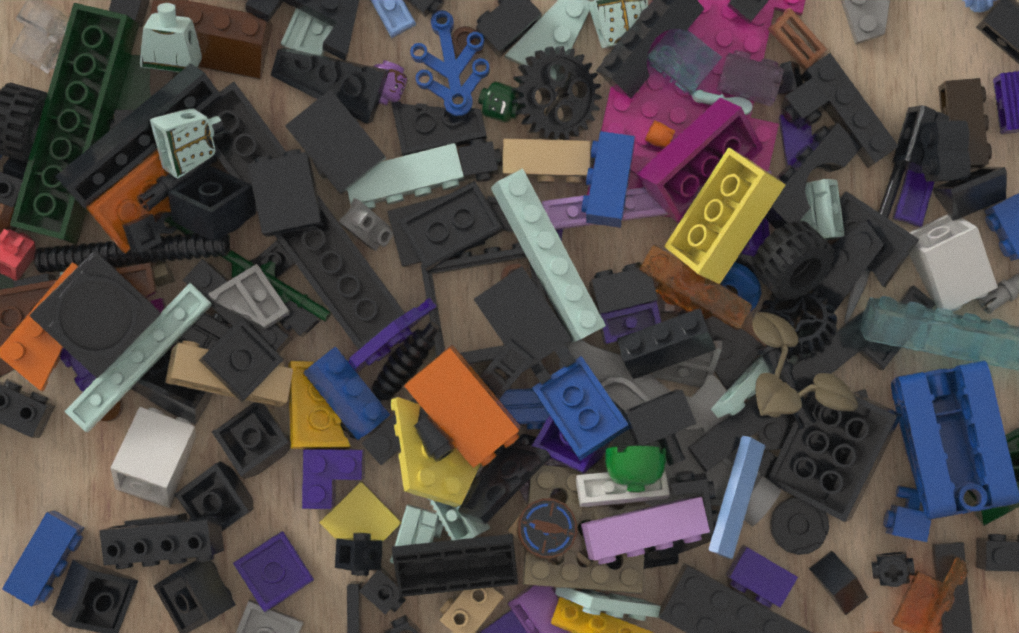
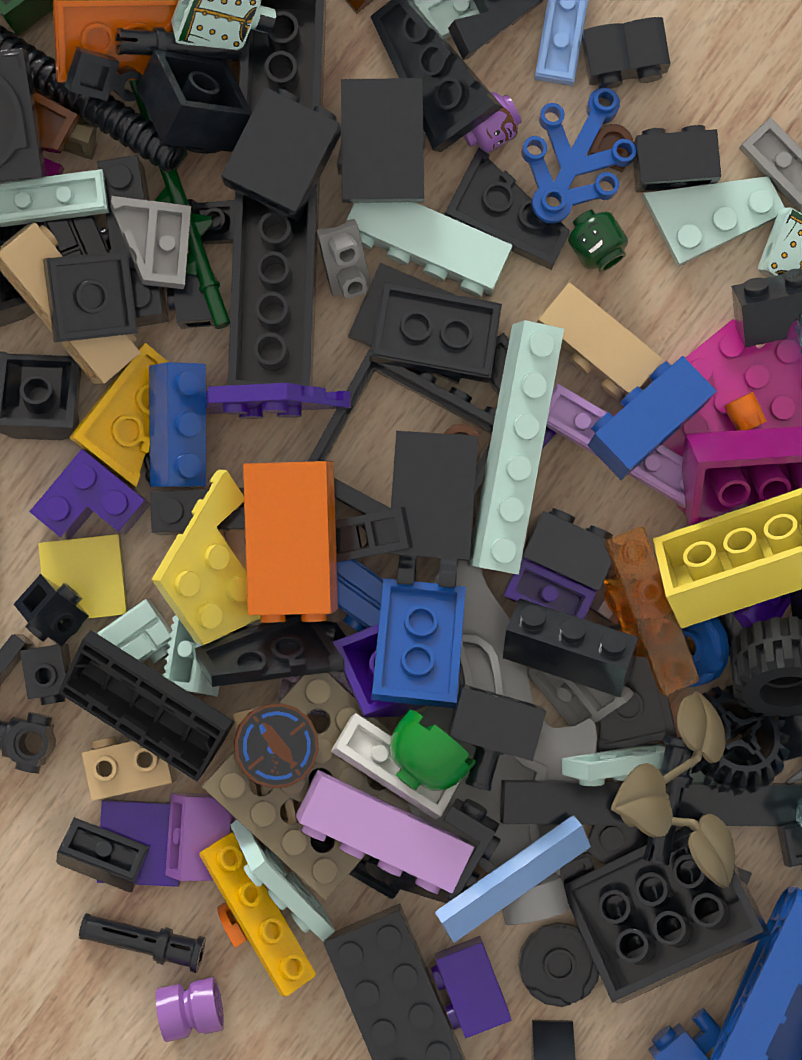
camera: 40 degrees right, 0 degrees up
black piece [371,321,439,402] -> none
black cone [414,416,455,462] -> none
black brick [459,139,503,182] -> none
black gear [511,46,602,140] -> none

